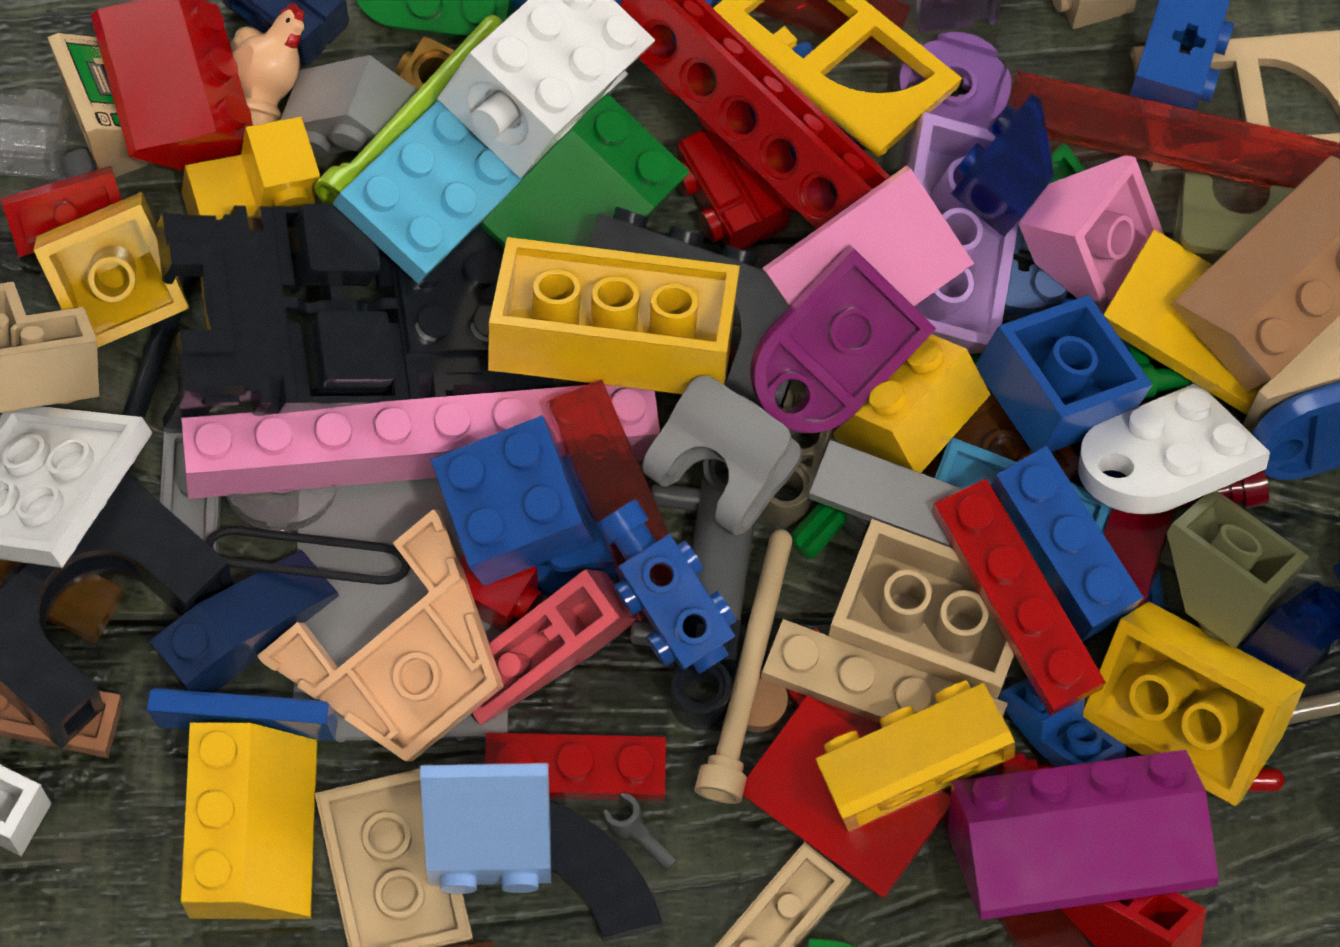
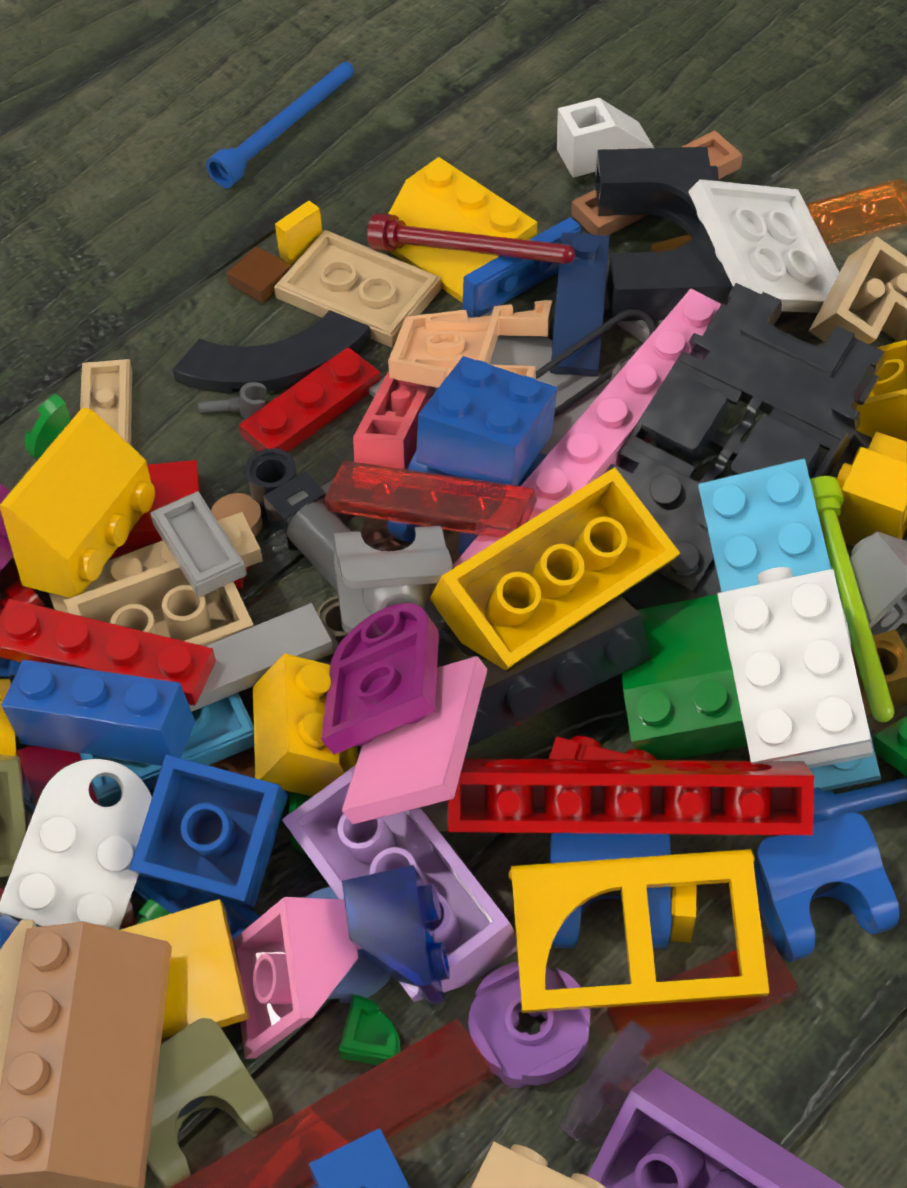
camera: 140 degrees right, 15 degrees down
light blue slope [420,763,551,894] -> none
blue brick [596,499,736,674] -> none
tan piece [694,529,793,804] -> none
none -> light grey tile [150,491,247,598]
none -> dark red piece [367,213,575,264]

